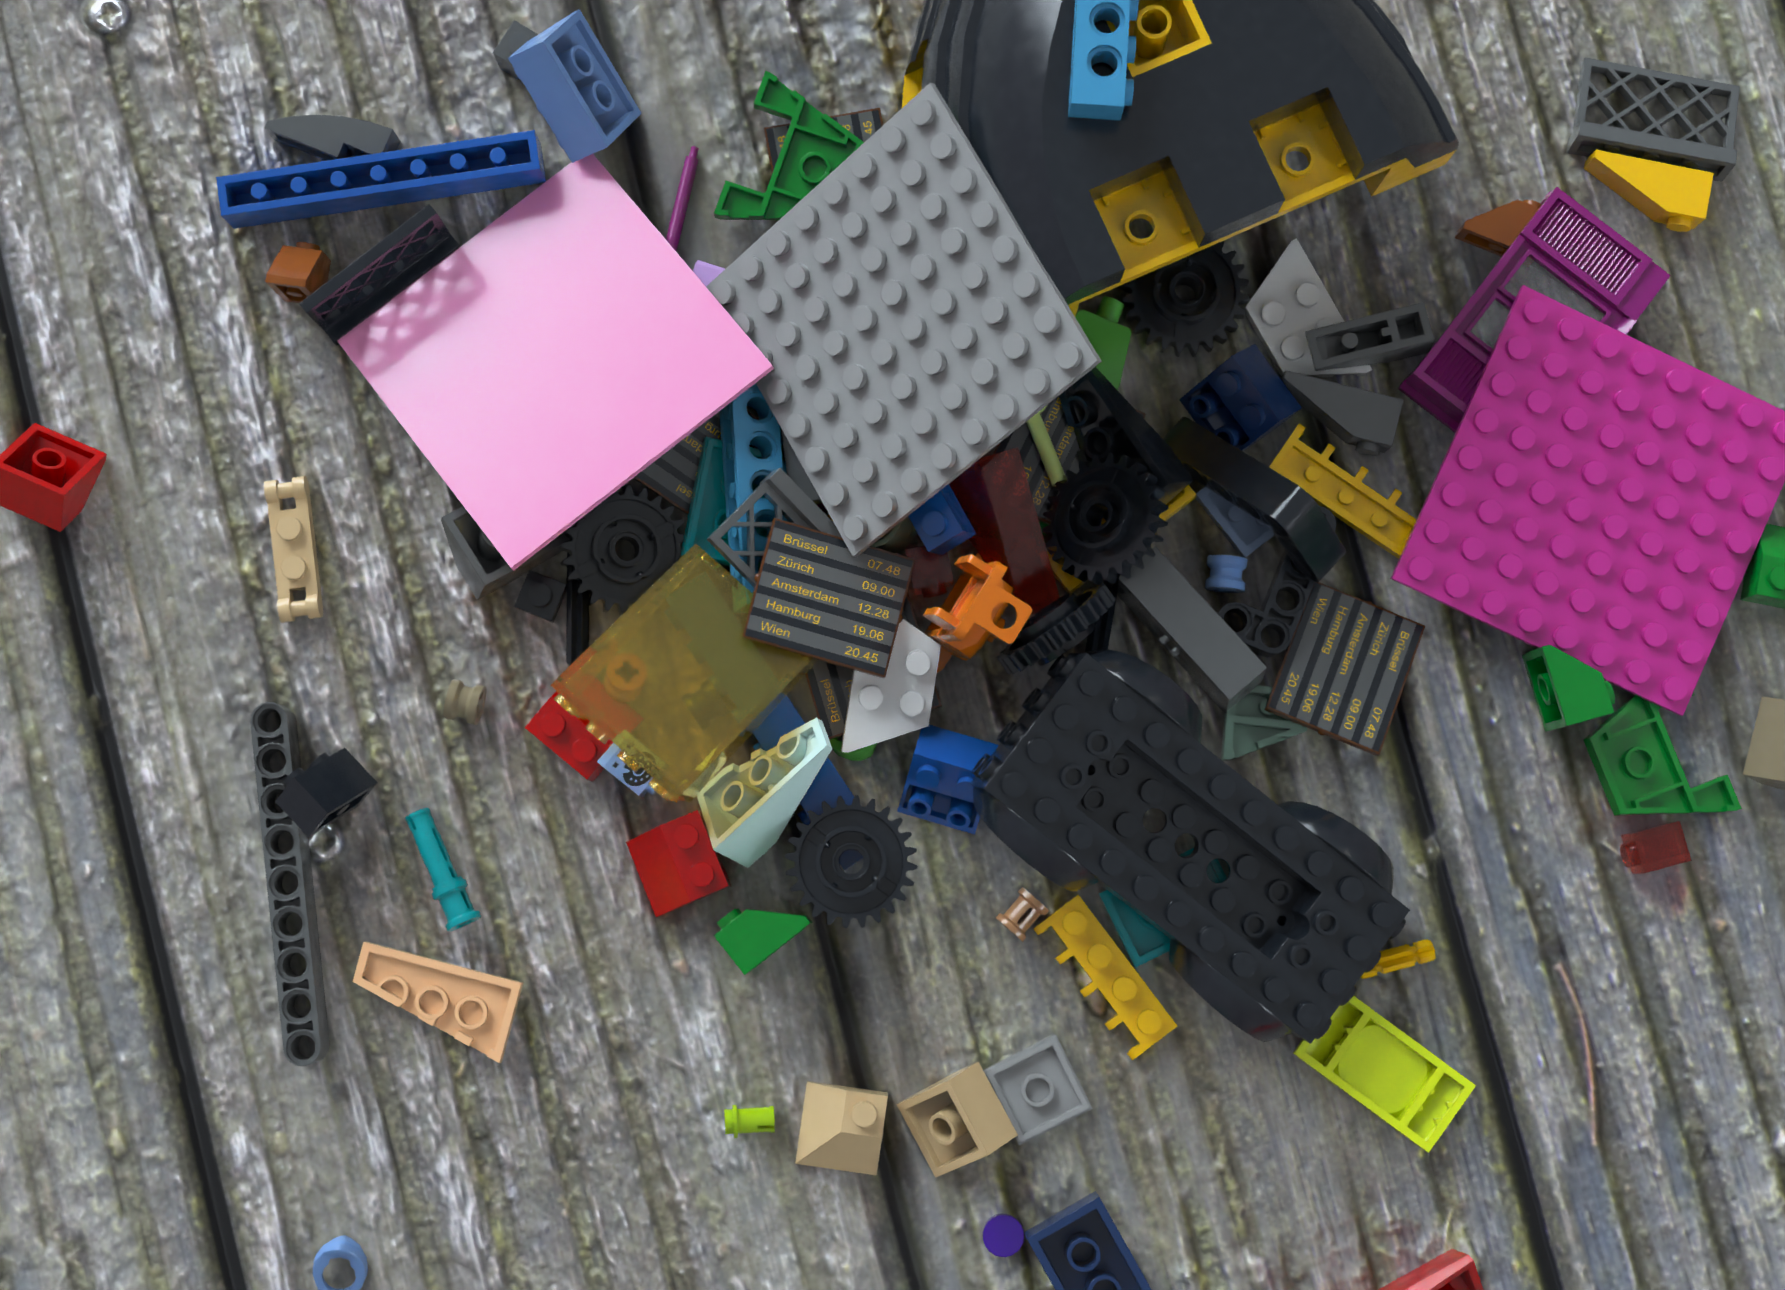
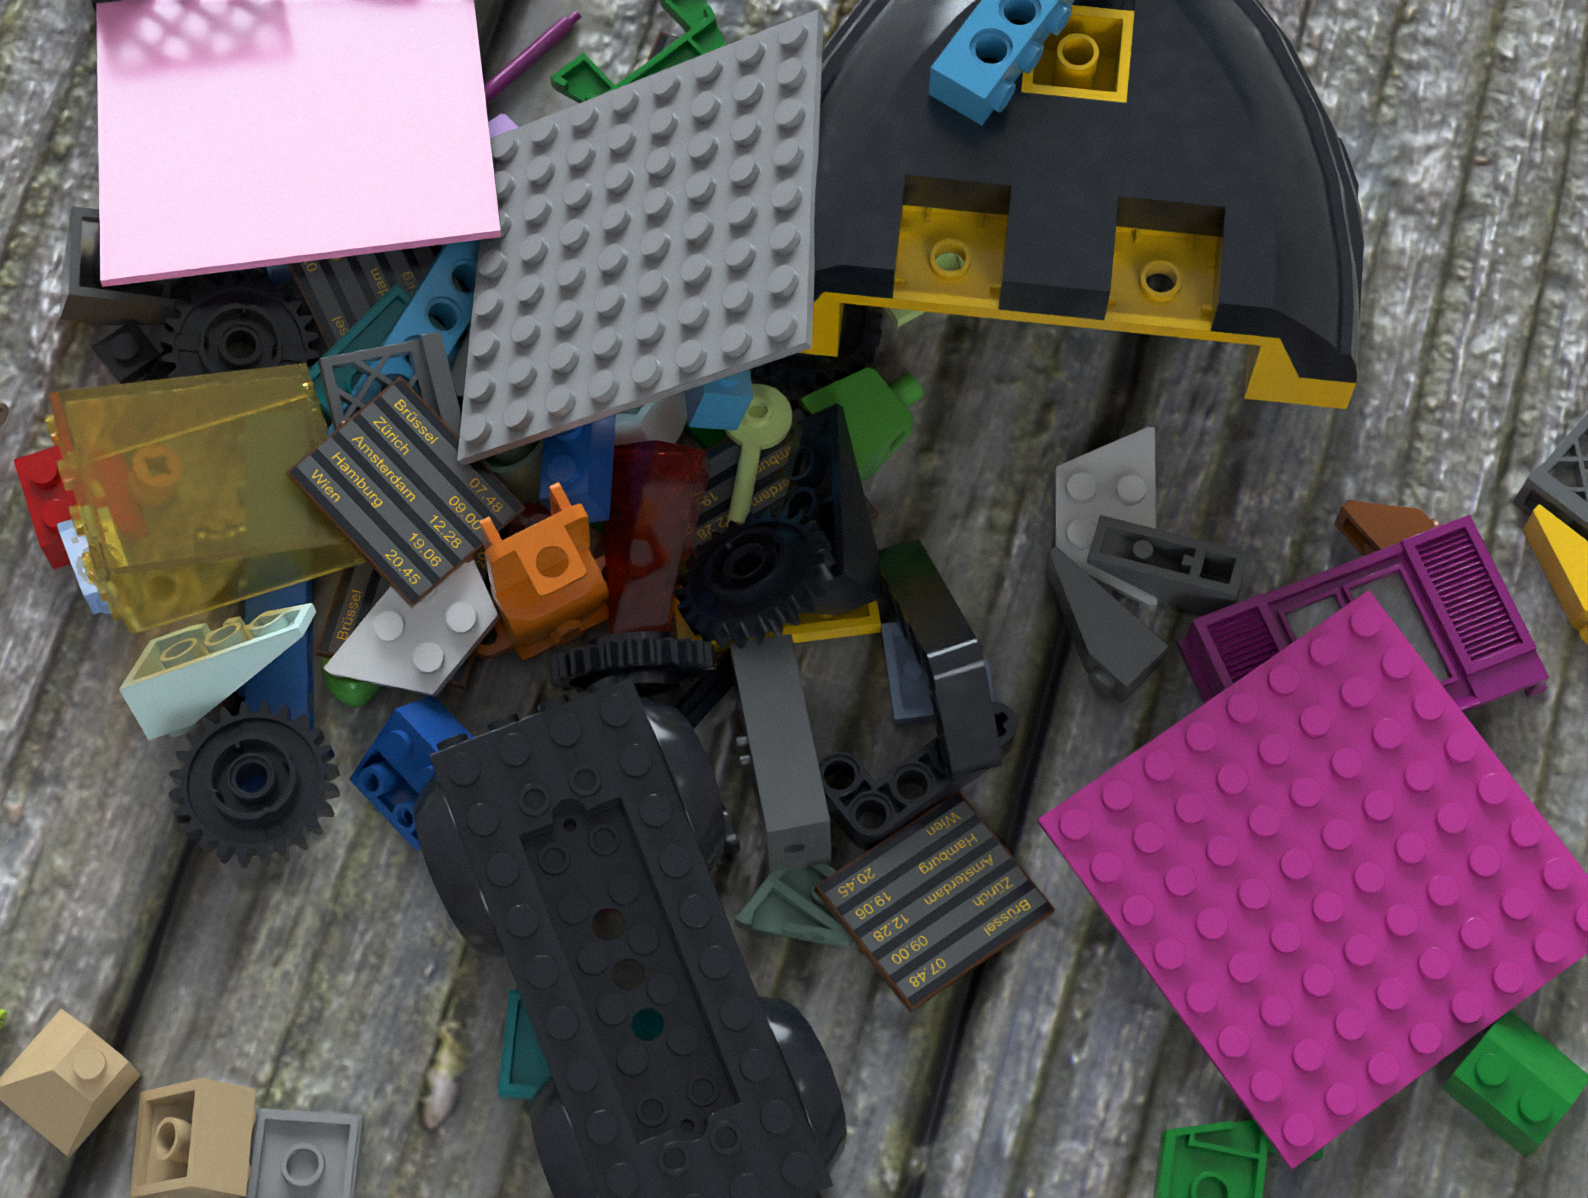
camera: 30 degrees right, 15 degrees down
red slope [626,810,732,917] -> none
green slope [713,908,812,975] -> none
medium nougat bush [996,887,1049,942] -> none
yellow hinge [1033,894,1177,1060] -> none
black gear [1121,241,1250,357] -> none
dark blue slope [1179,344,1302,452] -> none
medium blue wheel [1205,555,1248,593] -> none
yellow hinge [1269,423,1417,559] -> none
green slope [1522,645,1615,732] -> none

